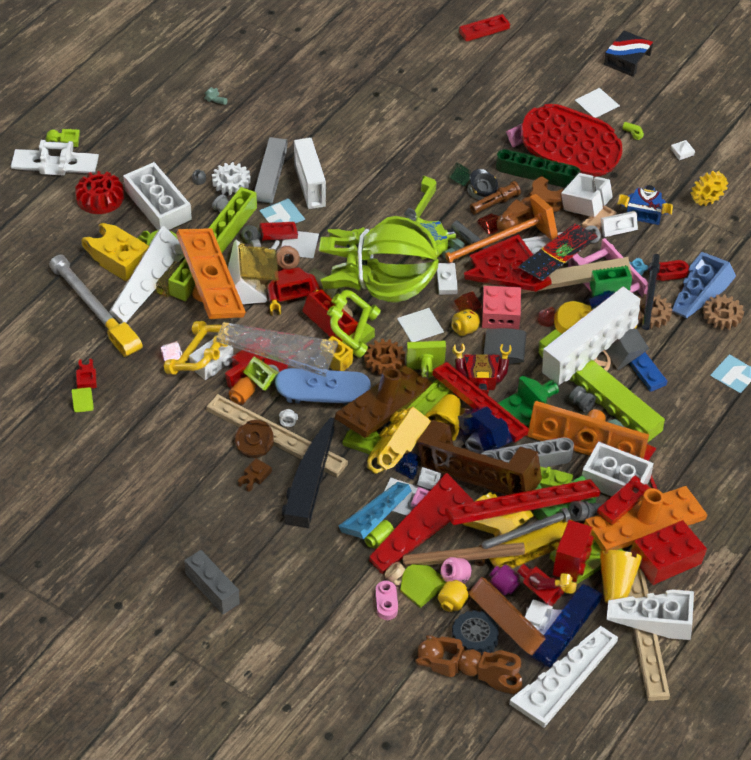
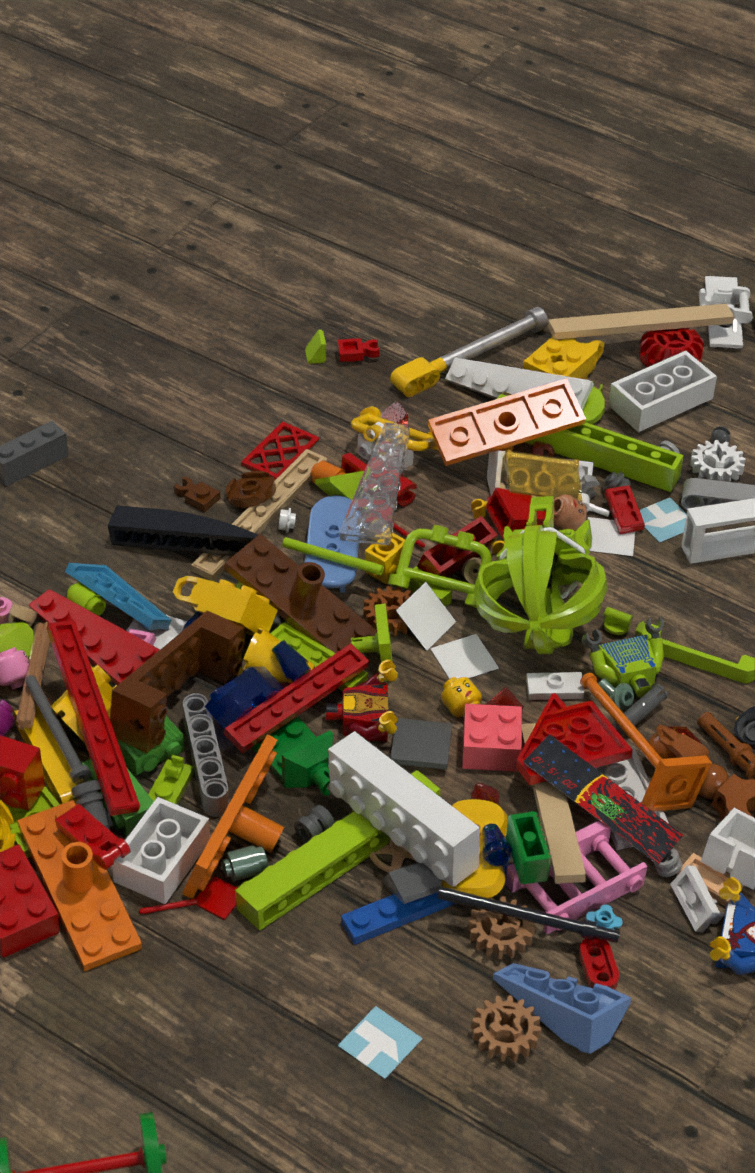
camera: 90 degrees right, 5 degrees down
none -> red window [241,422,319,480]
none -> clear blue cone [271,640,311,682]
none -> lime bar [282,537,384,576]
none -> white sticker [396,582,456,651]
none -> tan tile [548,304,734,340]

